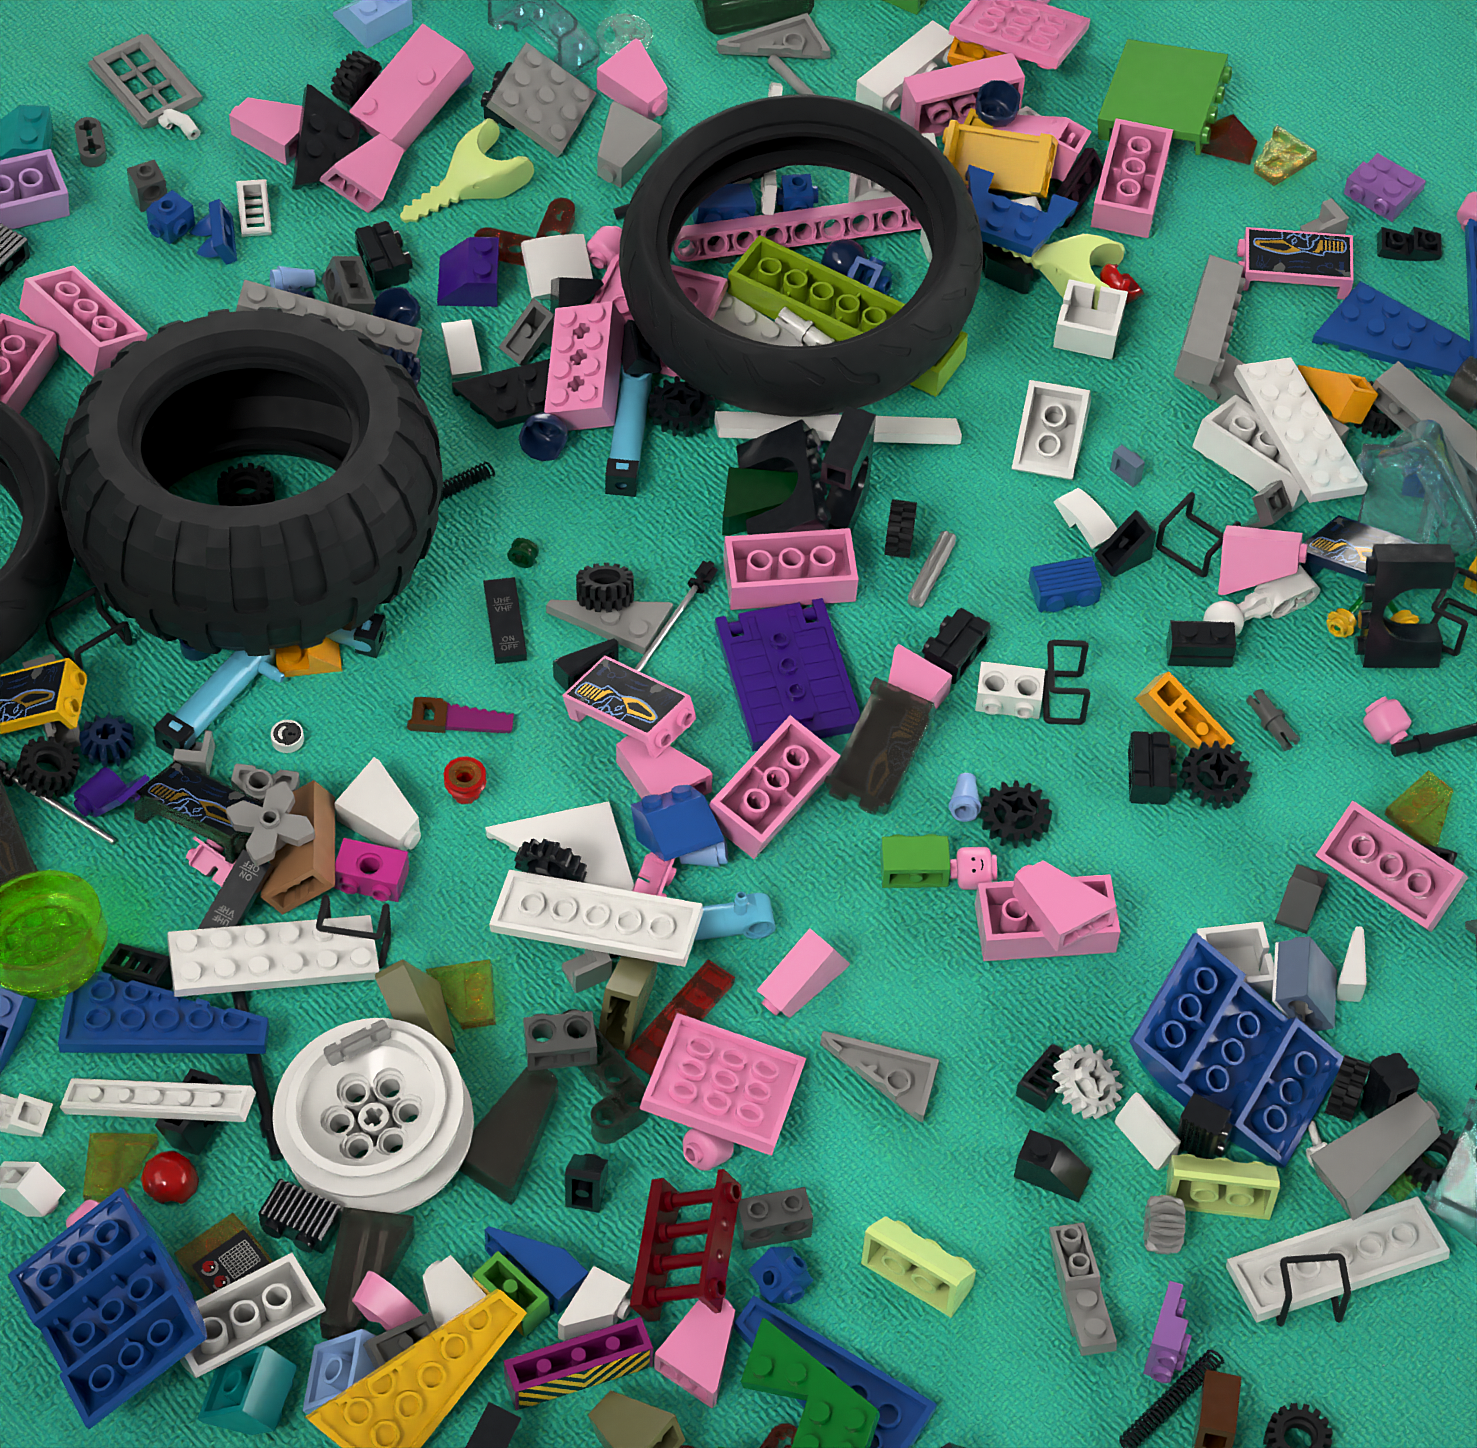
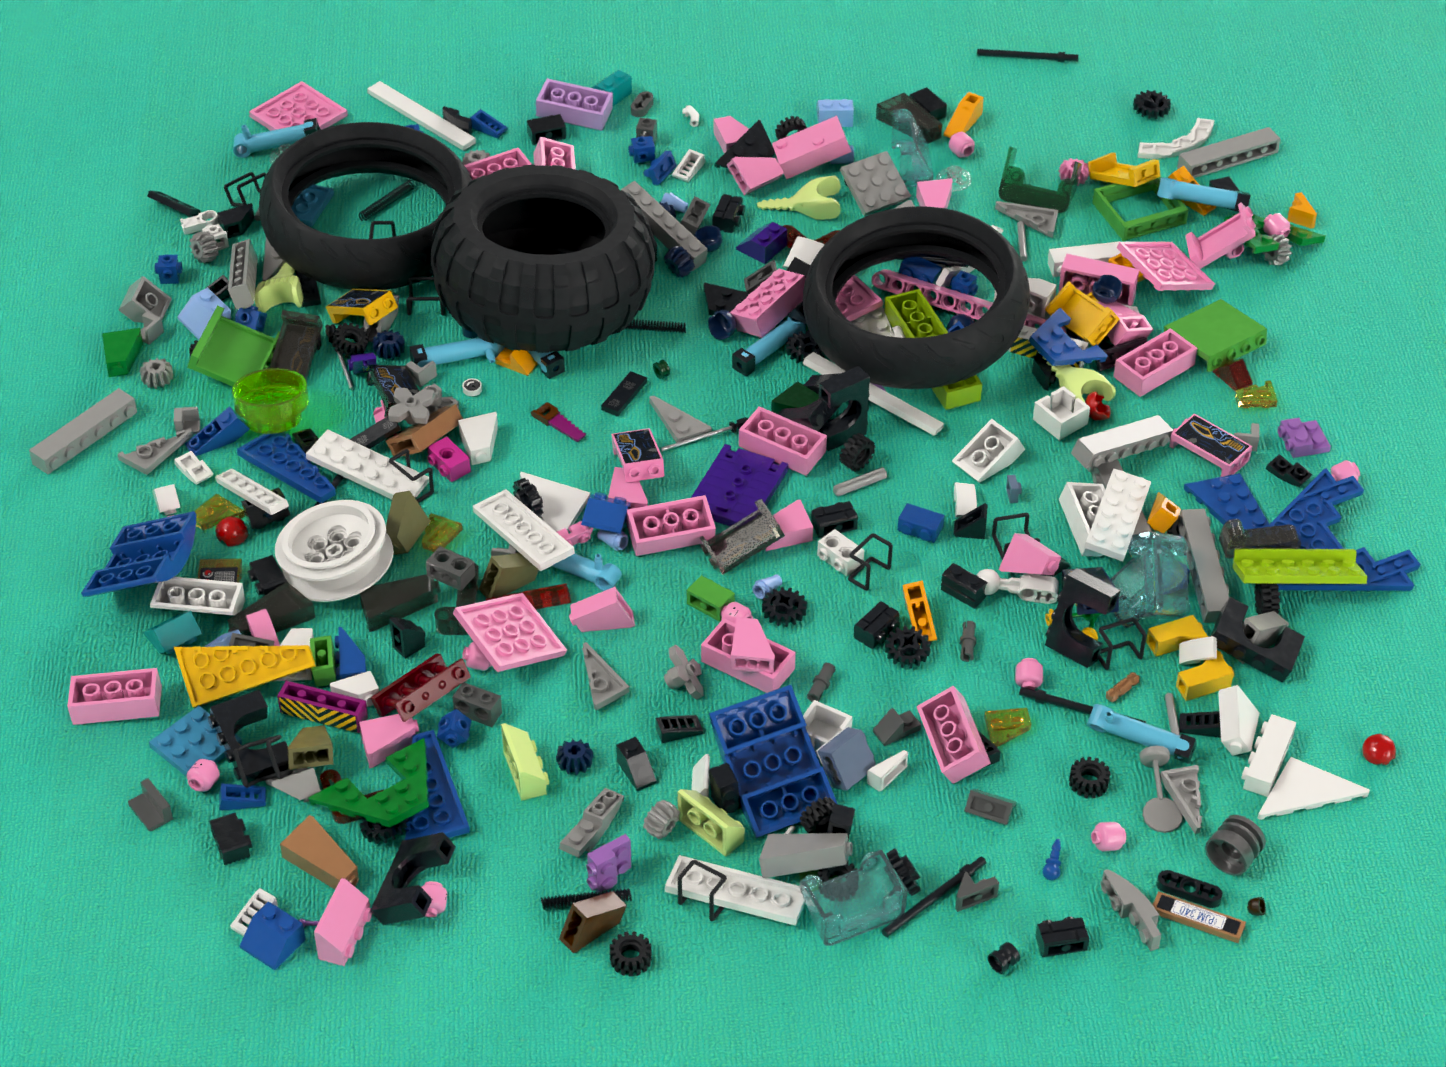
camera: 40 degrees right, 10 degrees down
light grey piece [88,34,203,129] -> none
light grey axle [323,1020,391,1066] -> none
white slope [441,319,482,379] -> none
red piece [443,756,487,804] -> none
black slope [553,638,619,691] -> none
black tyre [576,563,634,613] -> none
white gear [1052,1044,1122,1119] -> none
dark grey panel [1241,480,1292,528] -> none
none -> dark blue gear [556,738,593,775]
none -> light grey plant [664,645,704,700]
none -> dark grey pin [807,662,836,702]

